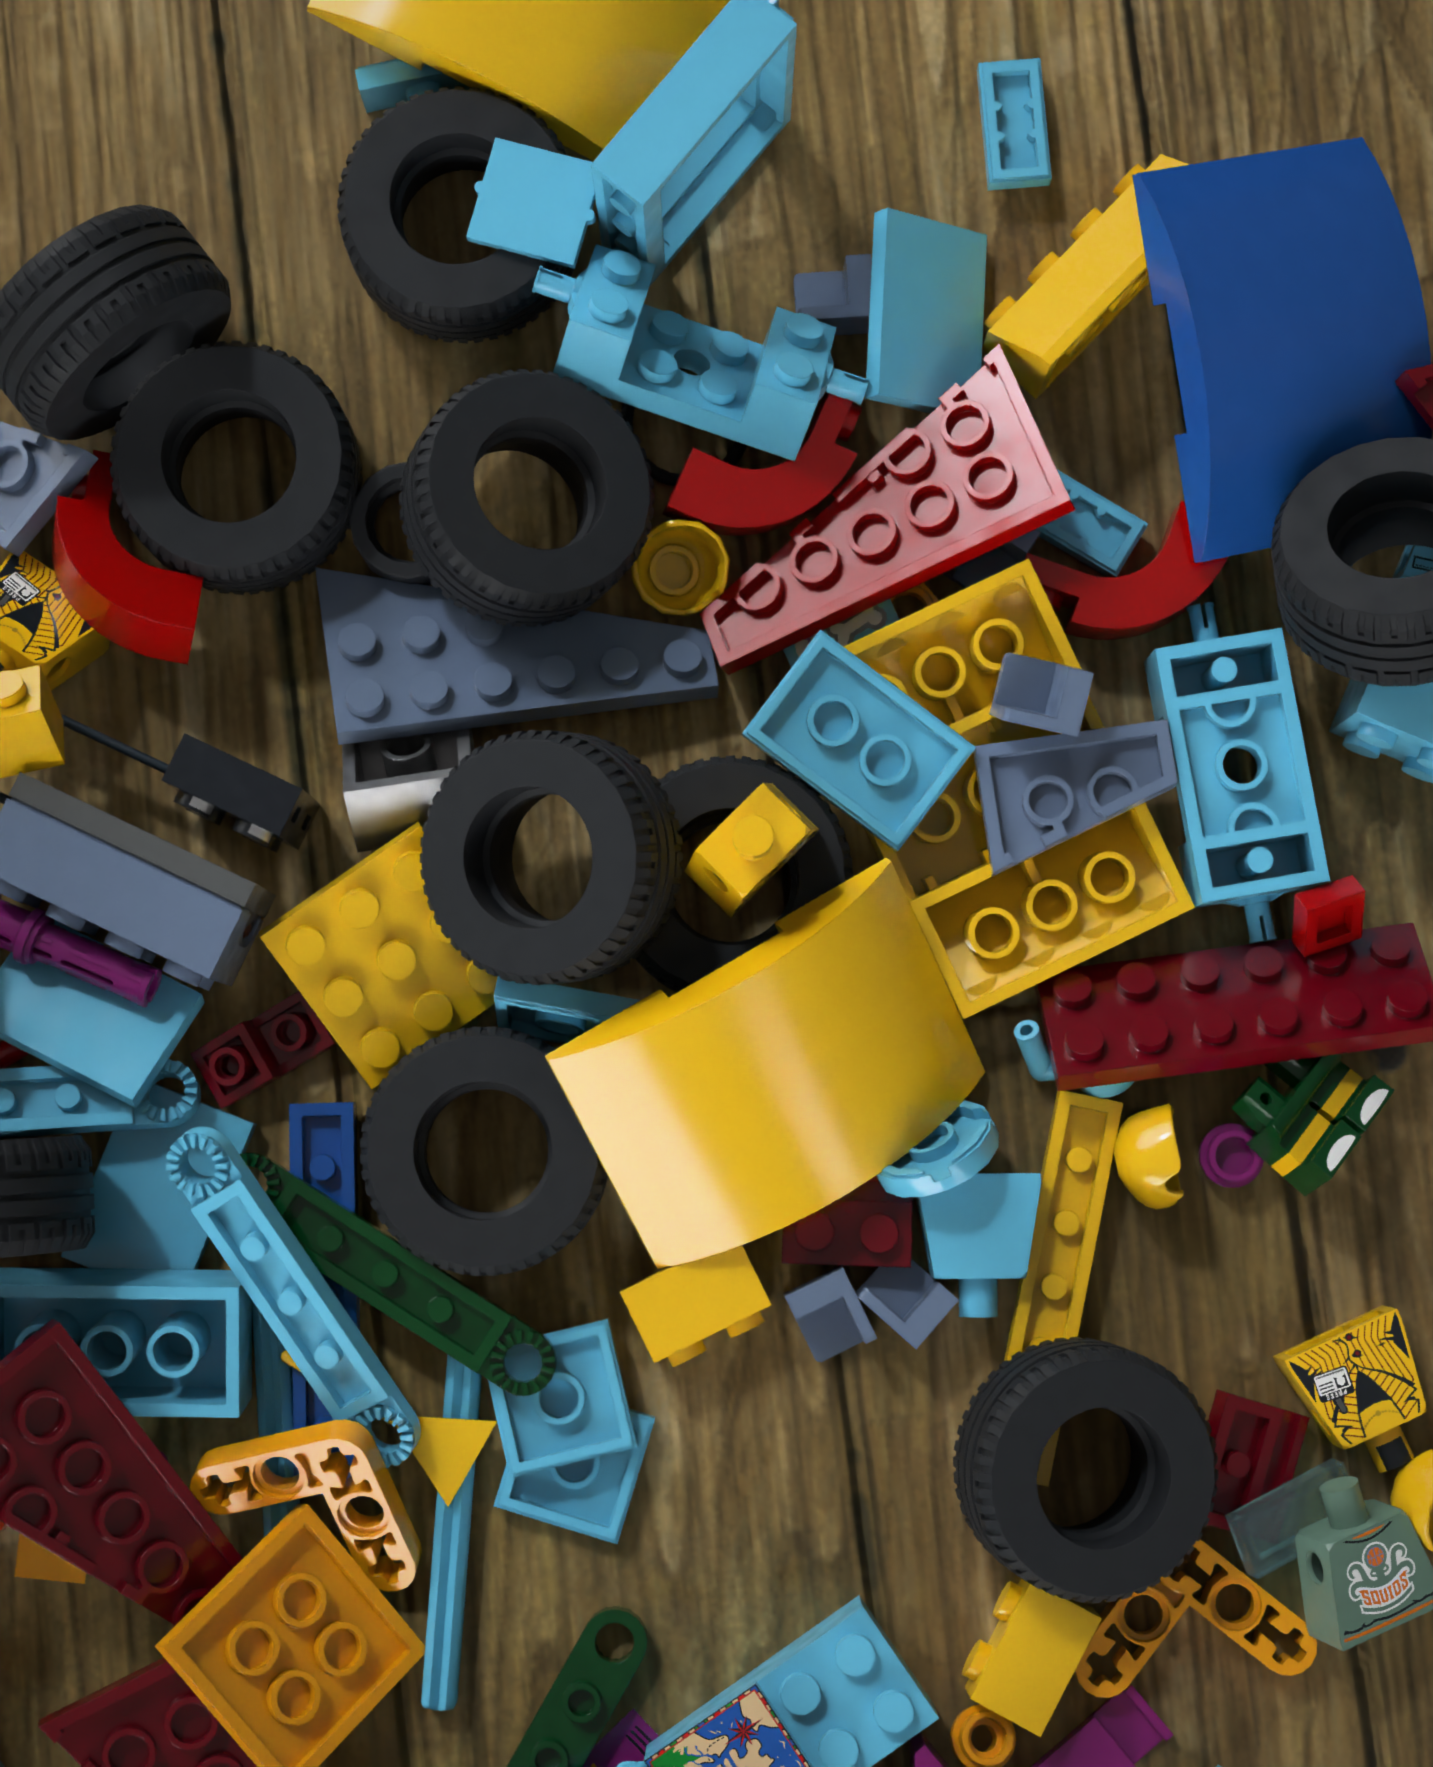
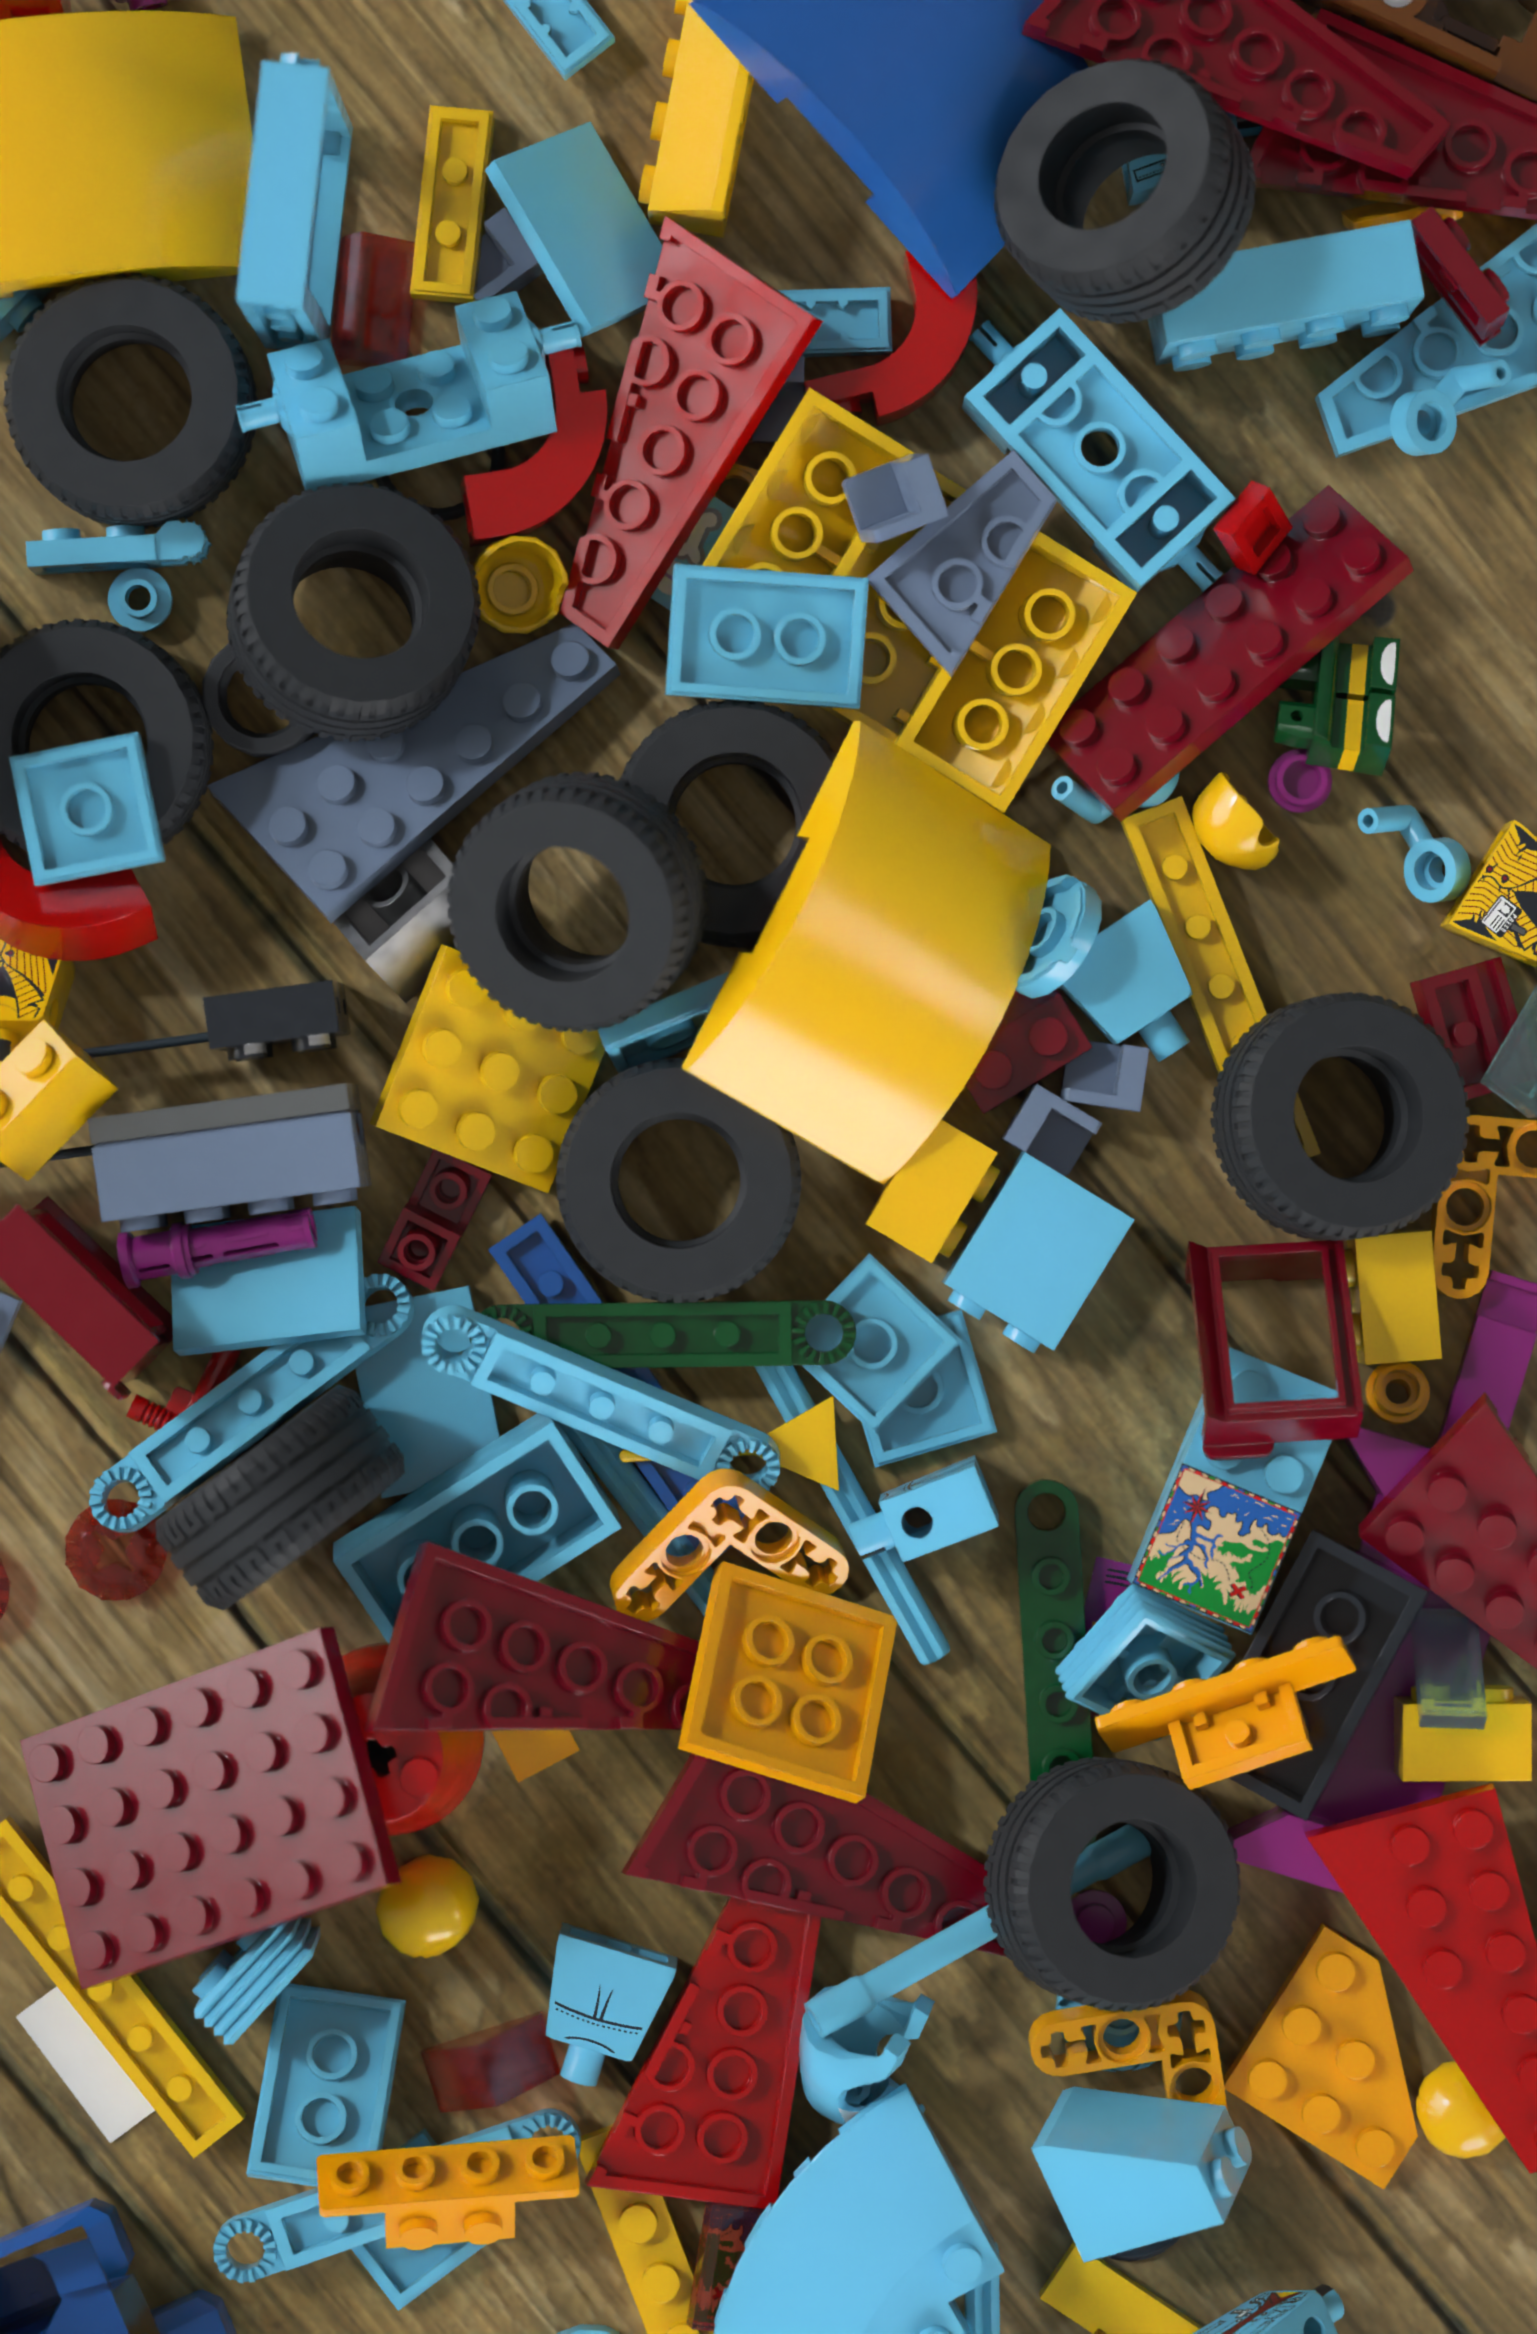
camera: 30 degrees left, 5 degrees up
medium azure piece [466,137,596,269] -> none
yellow torso [685,783,819,918] -> none
none -> medium azure tile [9,732,166,887]
none -> medium azure hinge [26,520,212,575]
none -> medium azure plate [108,567,173,632]
none -> clear red slope [331,231,415,367]
none -> yellow tile [410,105,495,304]
none -> medium azure torso [849,1455,999,1562]
none -> medium azure brick [942,1152,1135,1353]
none -> dark red piece [1185,1240,1364,1460]
none -> medium azure plate [1358,805,1471,903]

